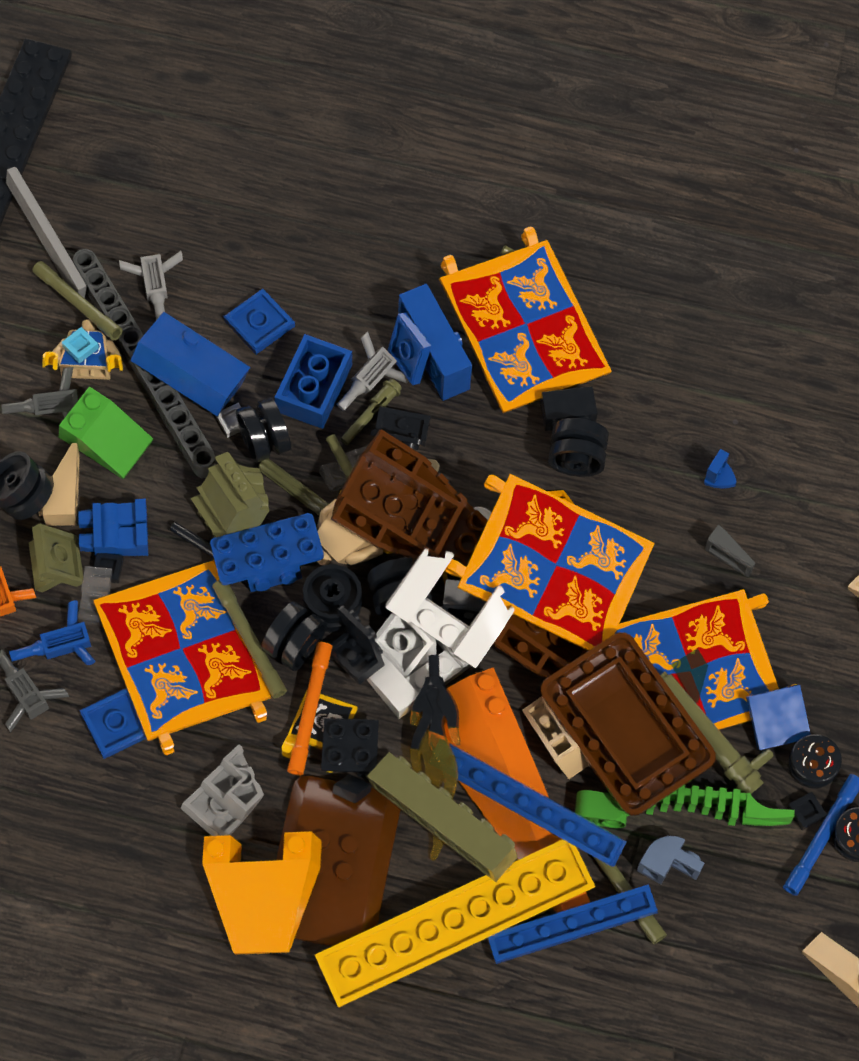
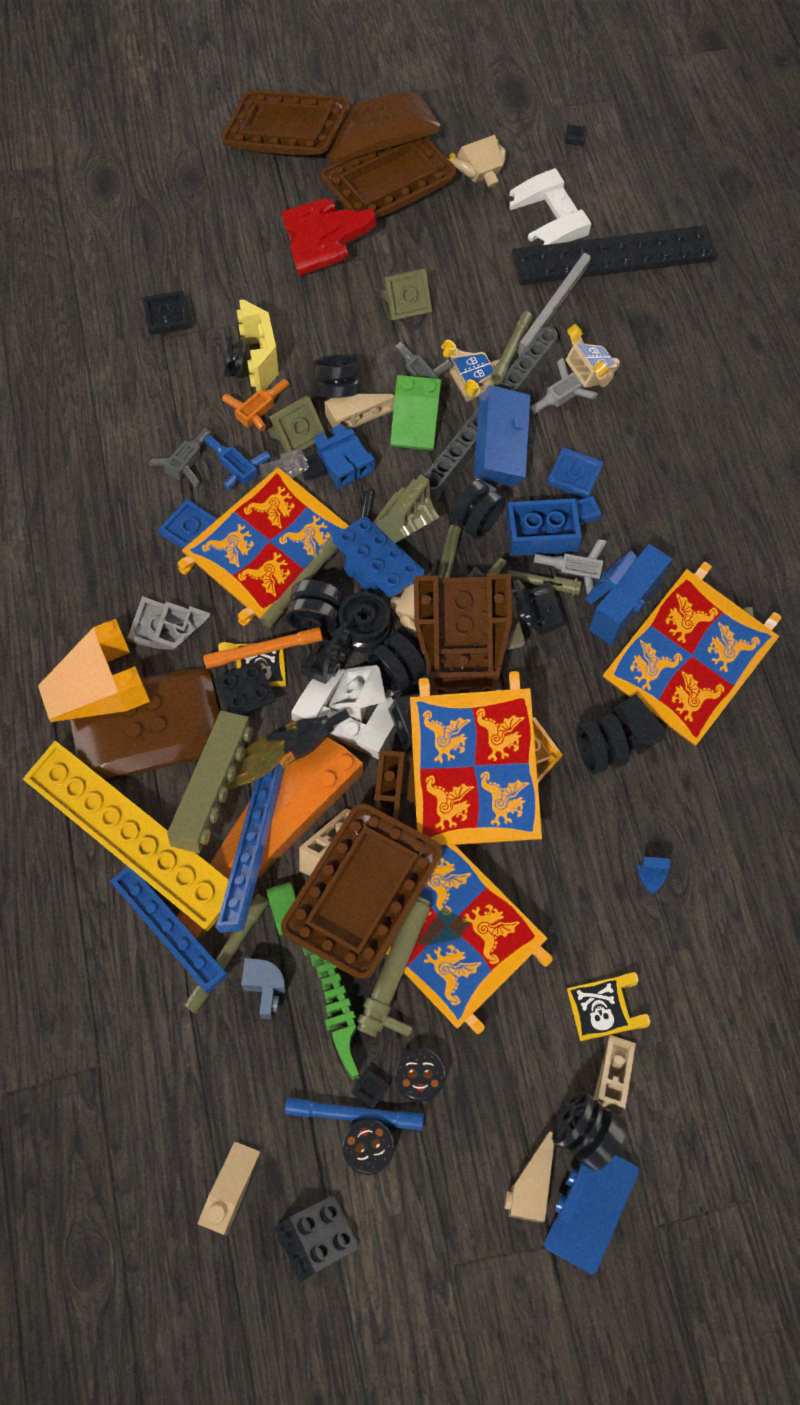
camera: 65 degrees right, 0 degrees up
medium azure plate [62,327,99,364] -> none
black tile [333,774,372,803] -> none
white wedge [386,548,515,668] -> none
dark grey slope [705,525,755,578] -> none
tile [746,685,811,750] -> none
none -> torso [566,324,620,388]
none -> flag [567,972,650,1042]
none -> blue plate [576,496,601,524]

